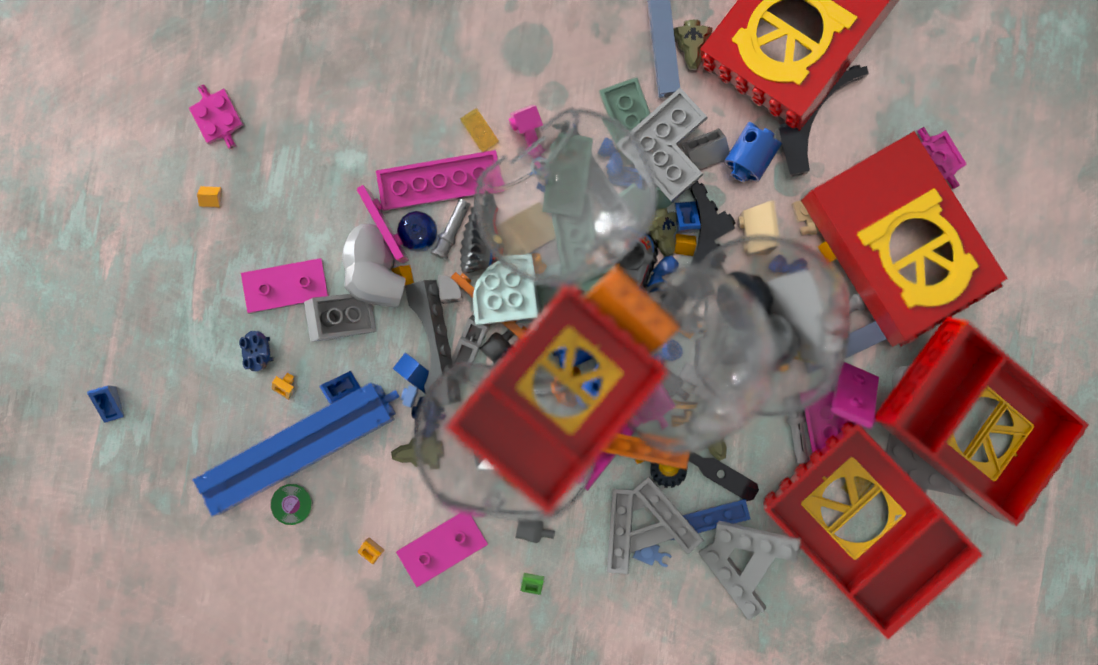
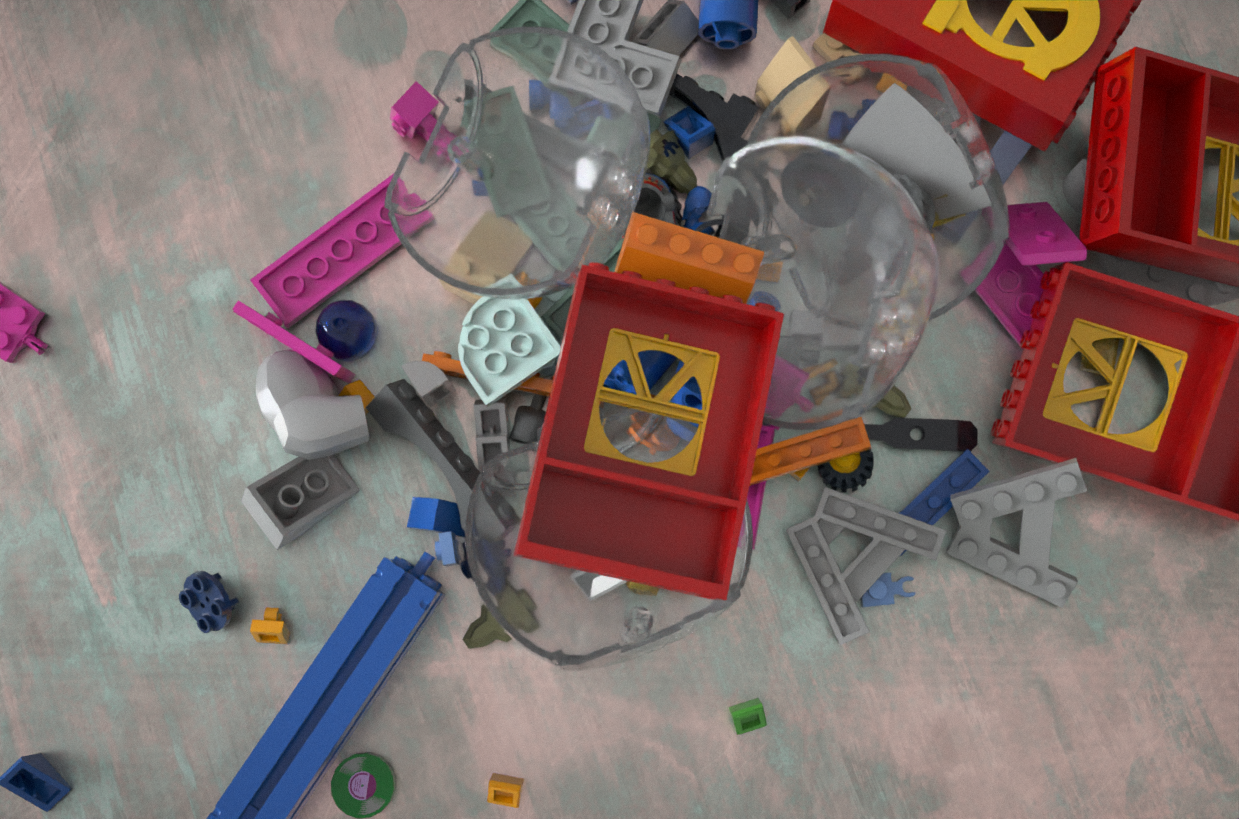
camera: 20 degrees left, 5 degrees down
light orange slope [197,186,221,208] -> none
dark pink plate [241,258,329,313] -> none
blue slope [319,371,361,404] -> none
dark pink plate [396,509,488,587] -> none
light grey pin [431,199,471,260] -> none
clear yellow plate [460,108,499,152] -> none
dark grey piece [460,189,501,274] -> none
dark grey piece [515,517,555,543] -> none
light orange slope [673,233,697,256] -> none
light grey pin [784,400,809,463] -> none

